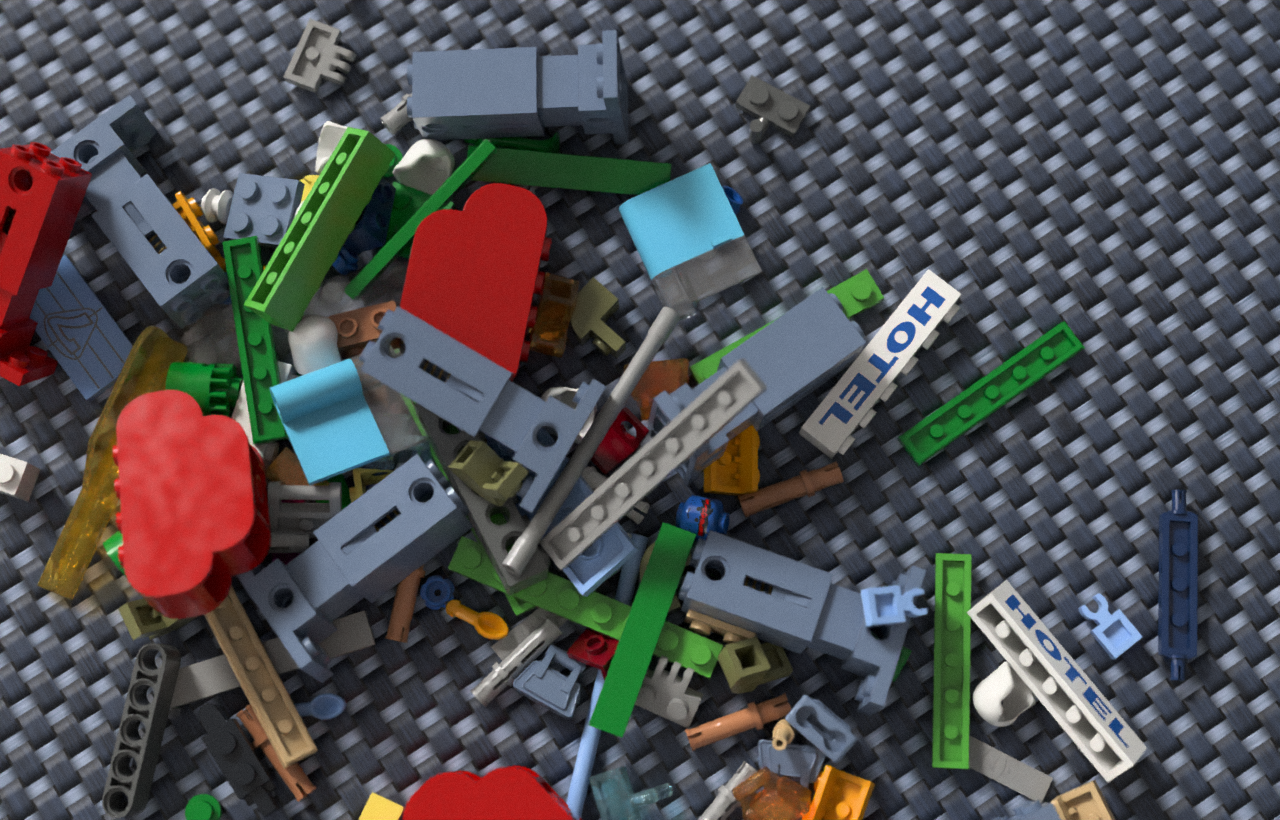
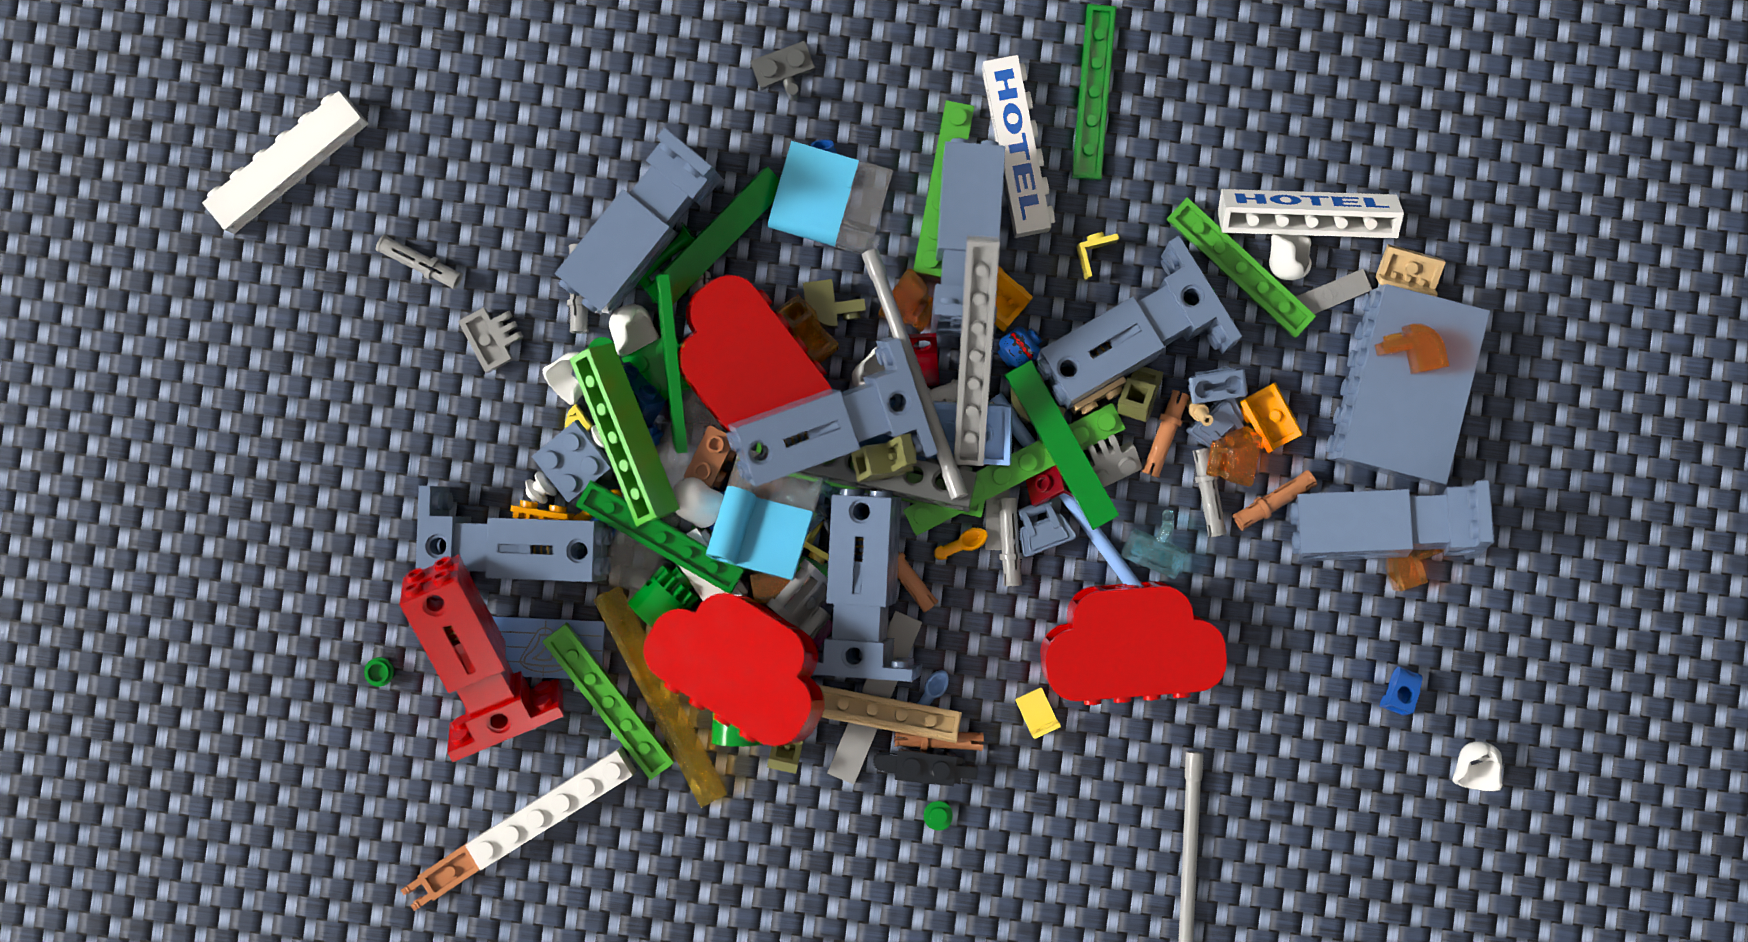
camera: 55 degrees left, 10 degrees up
dark grey beam [102,643,181,818] -> none
blue plate [420,575,455,610] -> none
nougat pin [738,462,844,518] -> none
light blue plate [861,585,928,627] -> none
light blue plate [1078,593,1142,660] -> none
dark blue plate [1158,490,1198,681] -> none
none -> bright green plate [542,622,675,780]
none -> light yellow bracket [1076,232,1119,280]

